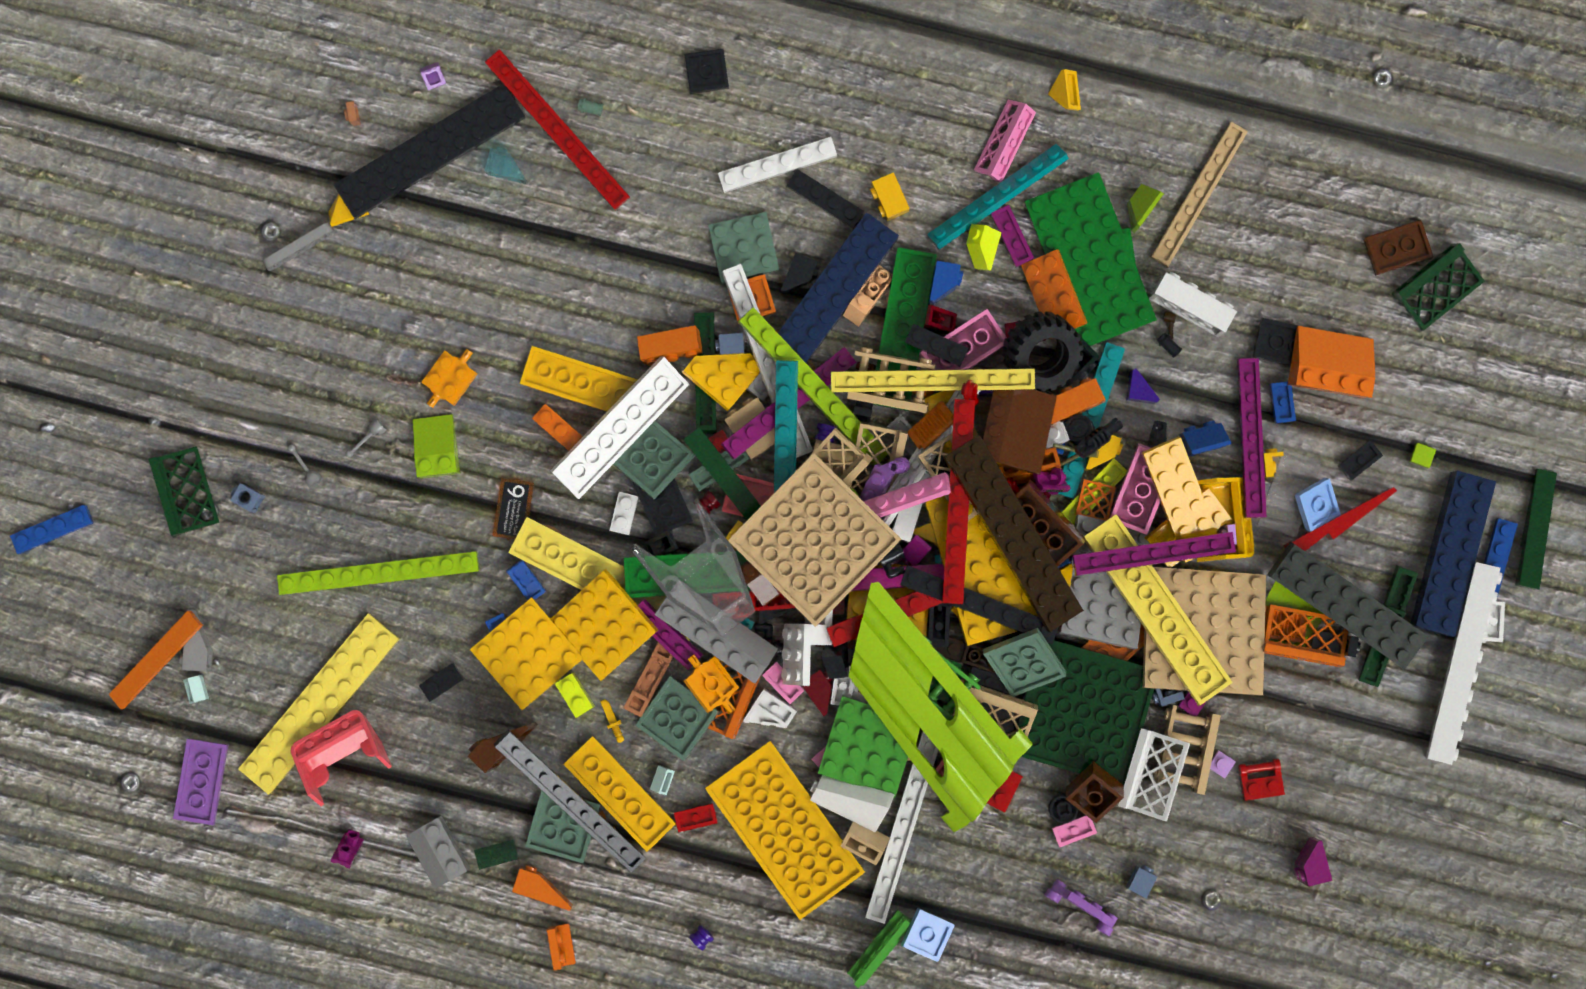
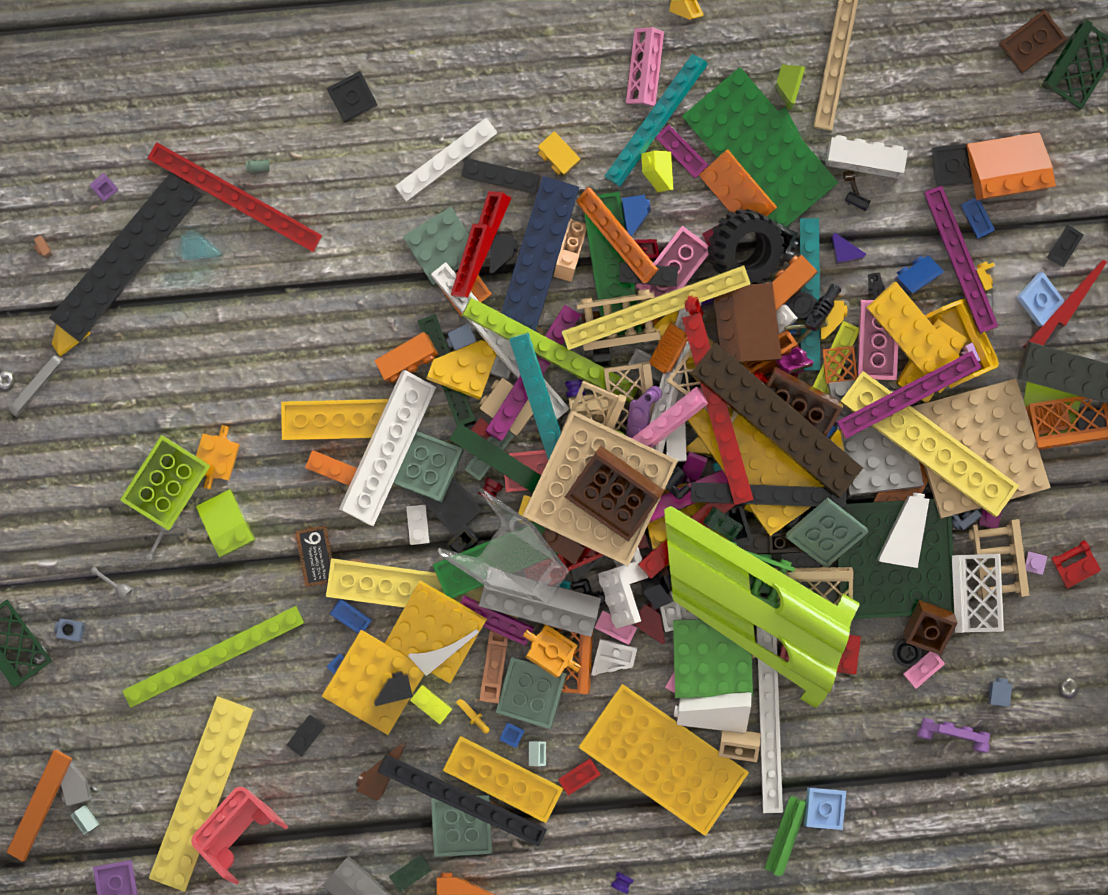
camera: 25 degrees left, 0 degrees up
none -> lime slope [120,435,210,531]
none -> black slope [374,671,413,706]
none -> white sticker [408,629,479,676]
none -> red slope [451,191,512,298]
none -> blue plate [499,722,525,748]
none -> reddish brown slope [565,445,665,542]
none -> orange tile [576,188,659,283]
none -> clear green plate [703,506,743,541]
none -> white slope [877,492,929,568]

